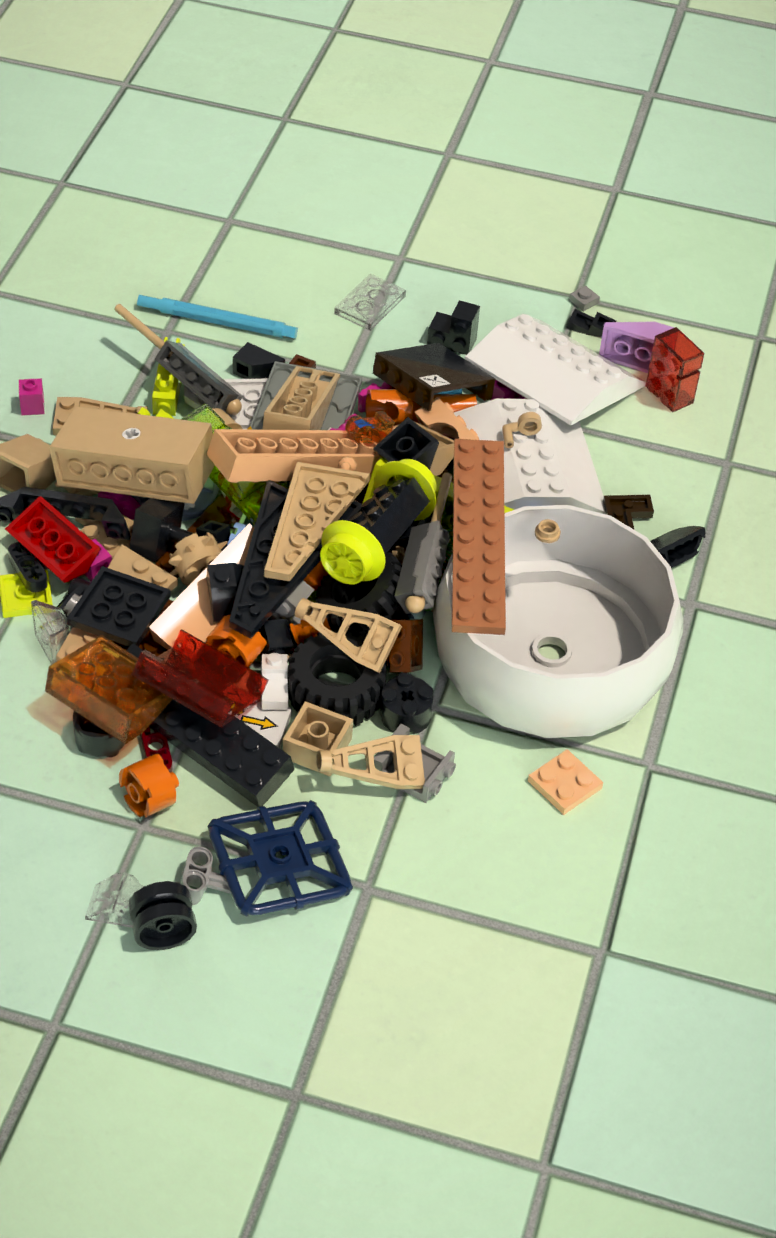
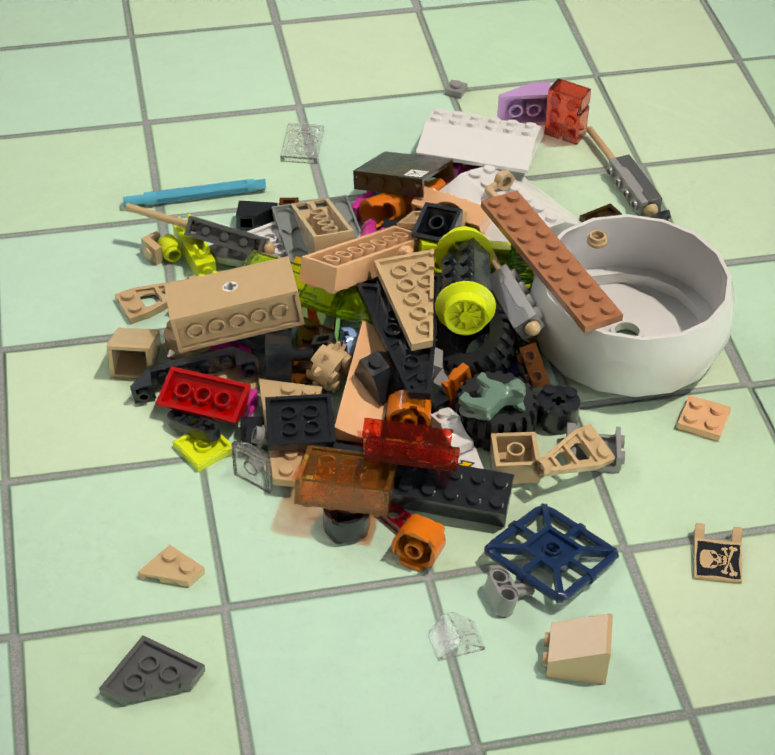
camera: 25 degrees left, 5 degrees down
dark pink brick [19,378,45,415] -> none
black wheel [128,881,197,950] -> none
tan plate [295,598,402,673] -> none
clear orange leg [345,411,395,443] -> none
black brick [427,300,480,355] -> none
black slope [566,309,616,337] -> none
none -> tan bracket [141,231,163,265]
none -> neon yellow brick [157,234,182,262]
none -> sand green animal [459,372,526,421]
none -> tan slope [542,614,613,684]
none -> piece [586,126,663,217]
none -> flag [693,523,742,584]

